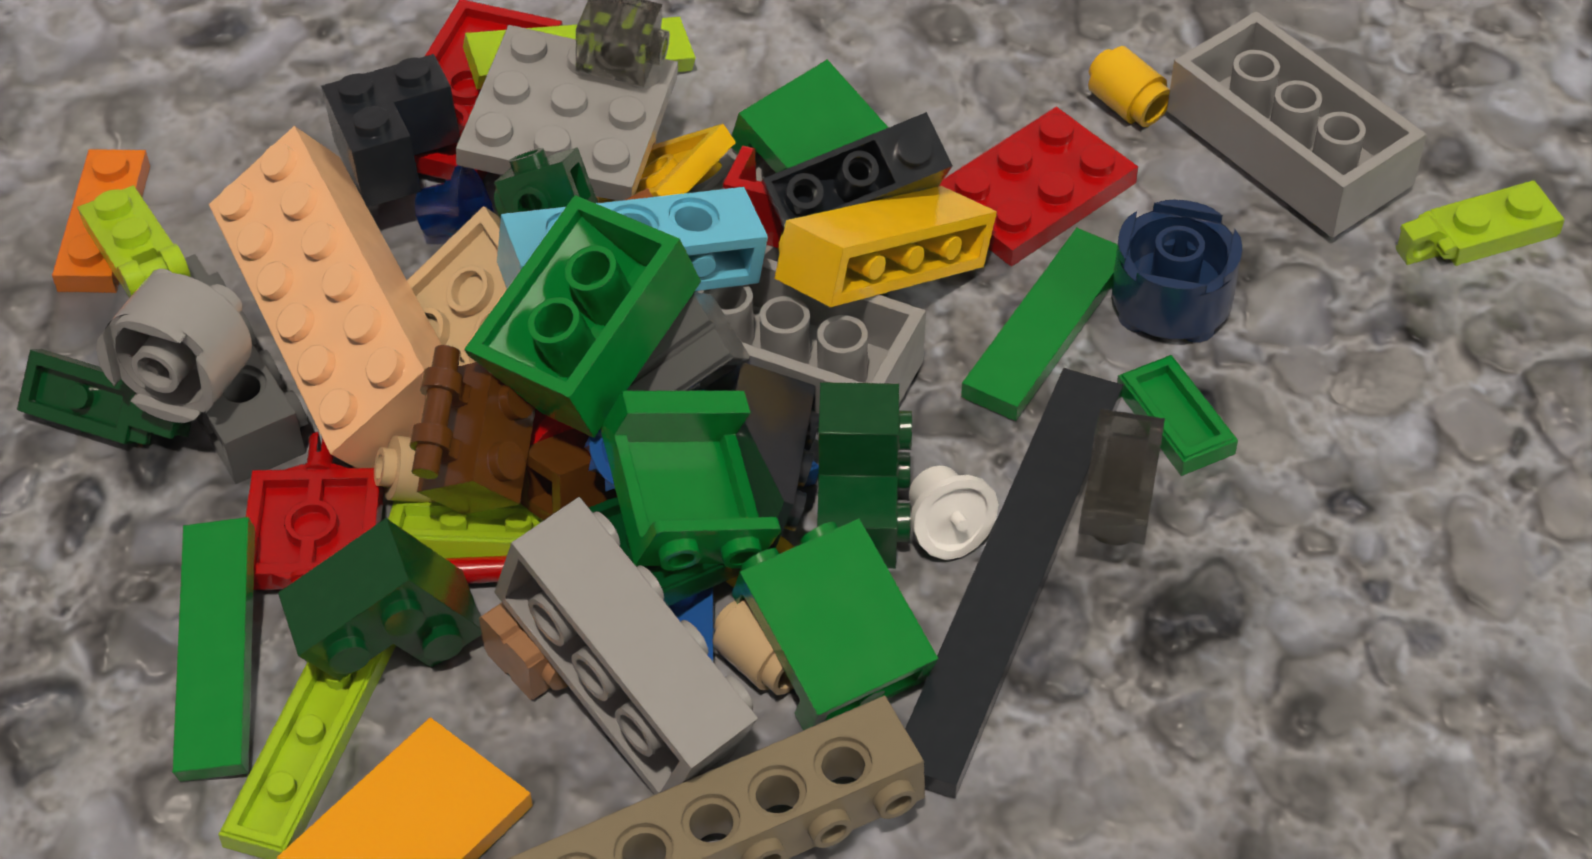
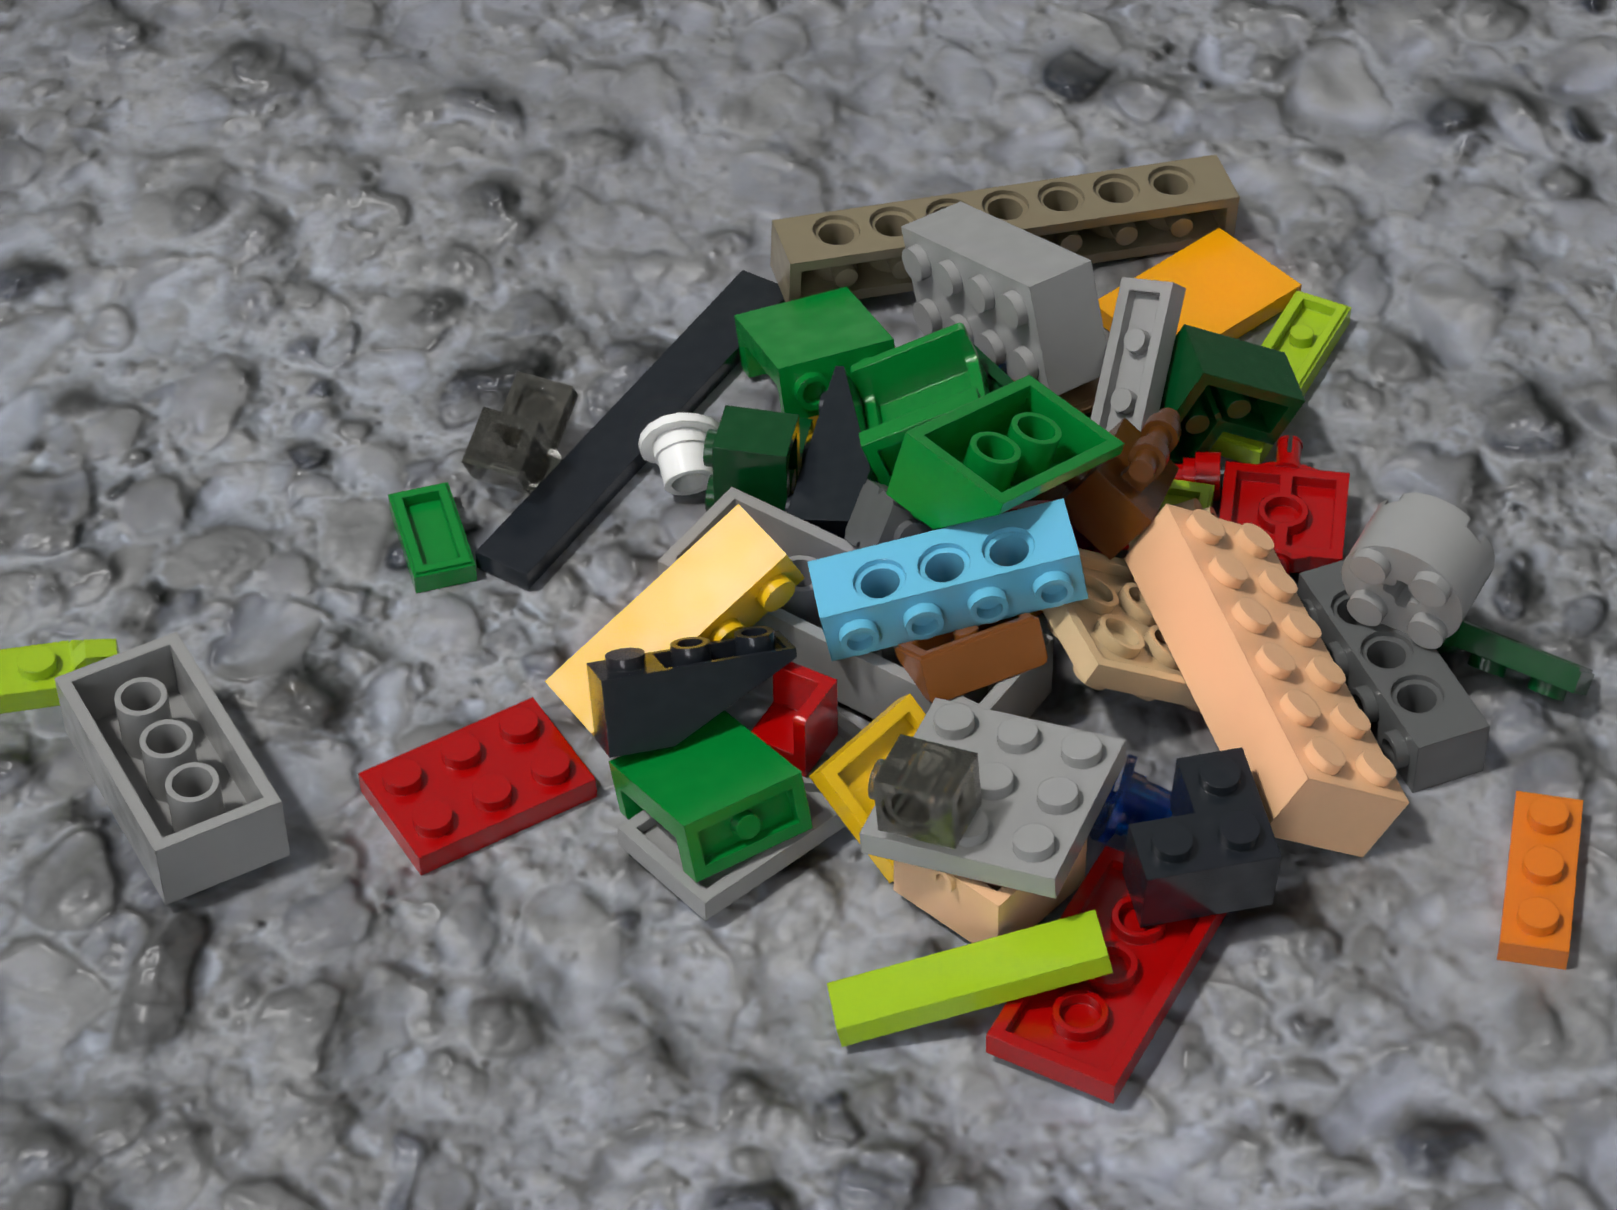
camera: 170 degrees left, 5 degrees down
lime plate [77,185,191,298] -> none
green tile [172,517,255,782] -> none
dark green brick [494,147,598,219] -> none
green tile [961,227,1123,421] -> none
yellow brick [1088,46,1170,127] -> none
dark blue brick [1112,199,1242,343] -> none
none -> light grey plate [1091,277,1186,432]

